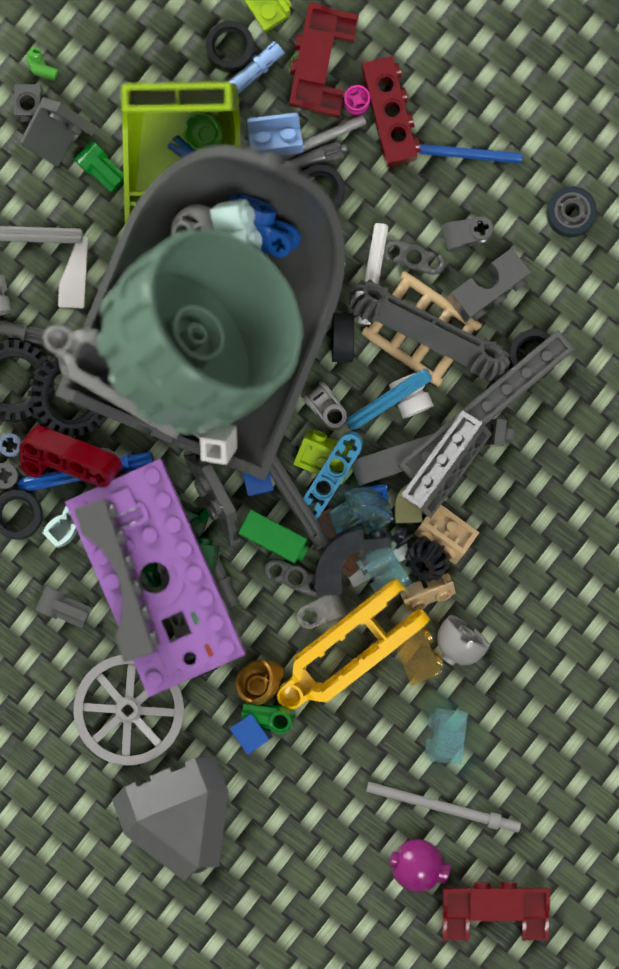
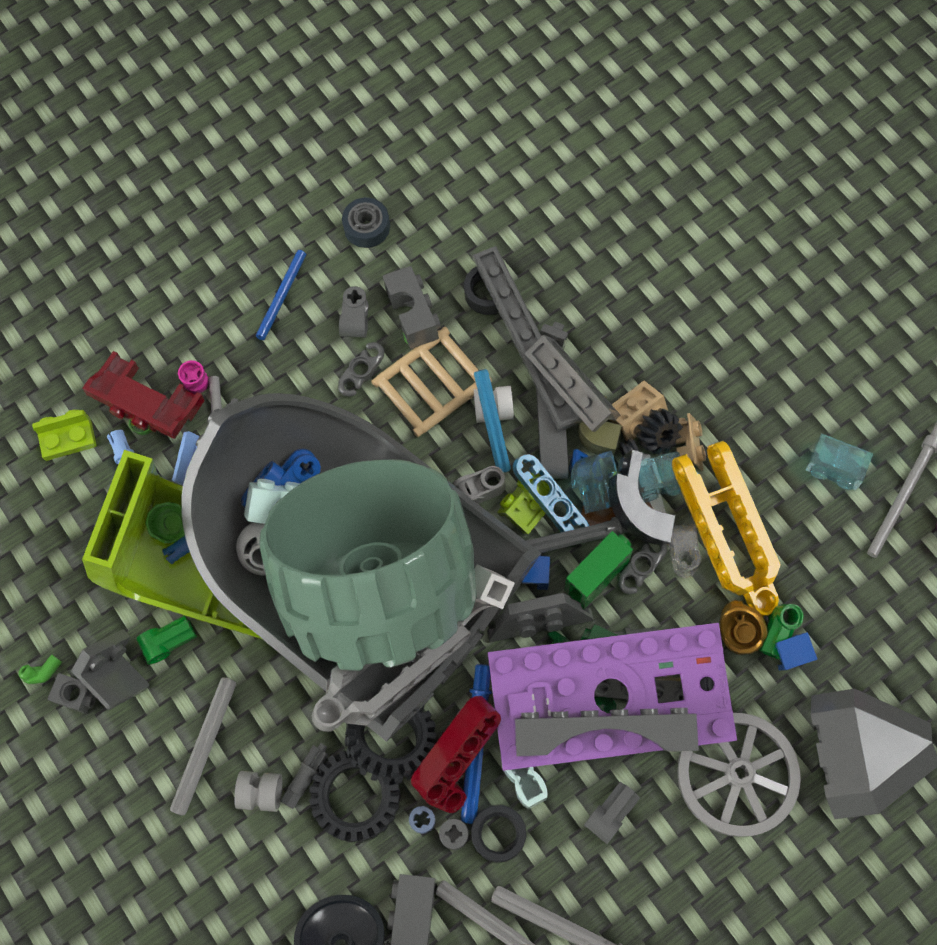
camera: 65 degrees left, 15 degrees down
white sticker [58,236,88,308] -> none
black tyre [205,20,255,73] -> none
black tyre [332,313,354,362] -> none
dark grey arm [348,279,510,382] -> none
white axle [358,223,388,325] -> none
dark red brick [362,56,421,168] -> none
clear yellow bracket [396,628,444,686] -> none
light grey cylinder [437,615,490,665] -> none

